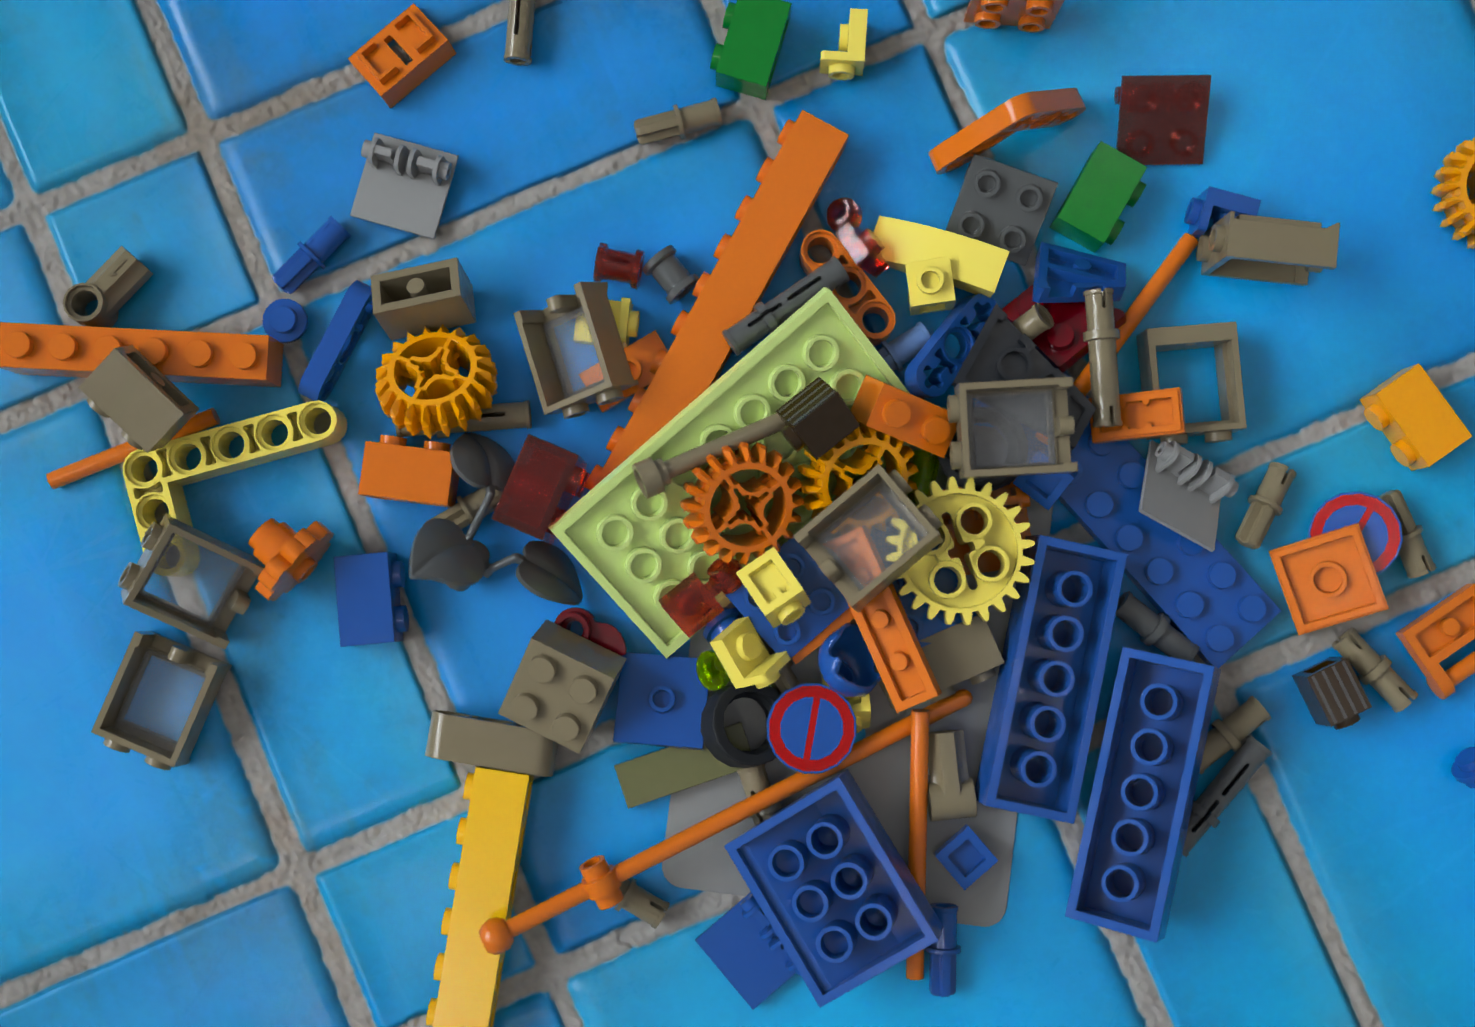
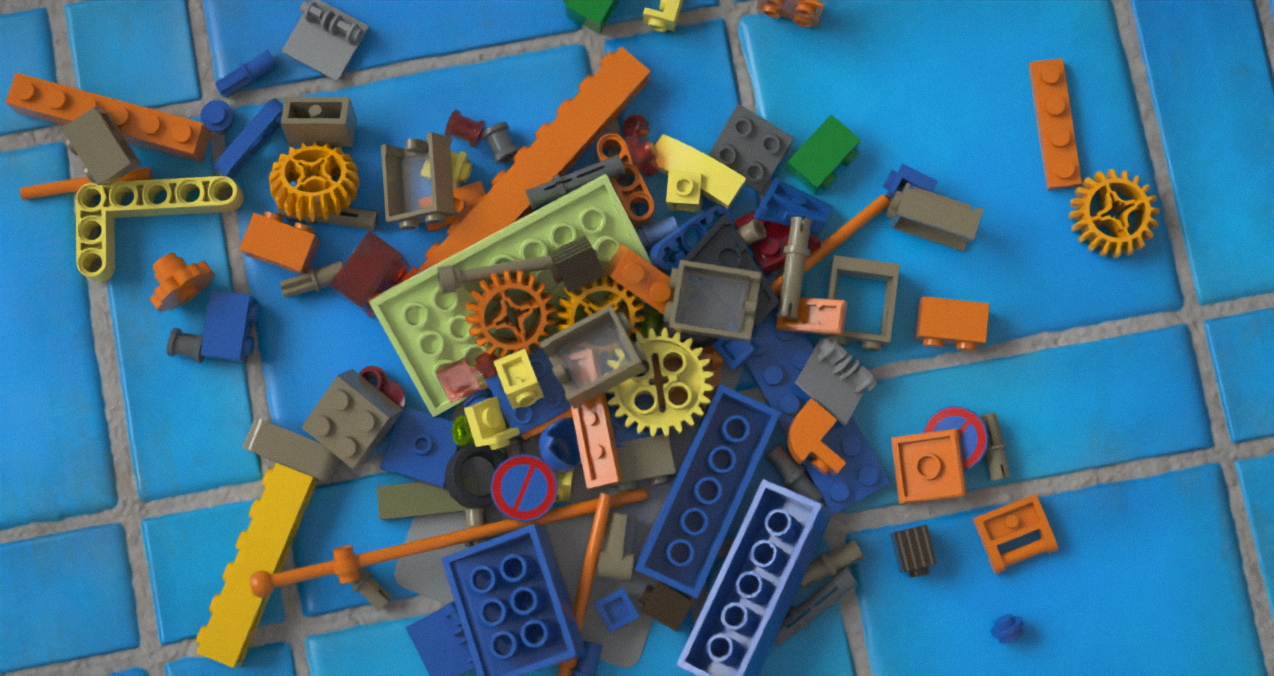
camera: 15 degrees right, 5 degrees down
dark tan piece [63,246,153,327] -> none
window [91,631,232,770] -> none
window [118,513,265,649] -> none
dark grey plant [409,432,583,605] -> none
dark tan axle [634,97,723,145] -> none
orange beam [928,88,1086,174] -> none
clear red hinge [1114,75,1211,165] -> none
dark tan axle [1235,462,1297,550] -> none
dark tan pin [1331,627,1418,713] -> none
light orange brick [1359,363,1472,471] -> none
none -> dark grey bush [167,327,205,364]
none -> dark brown brick [638,581,694,632]
none -> orange brick [787,398,846,476]
none -> orange brick [915,296,989,352]
none -> orange plate [1028,58,1082,190]

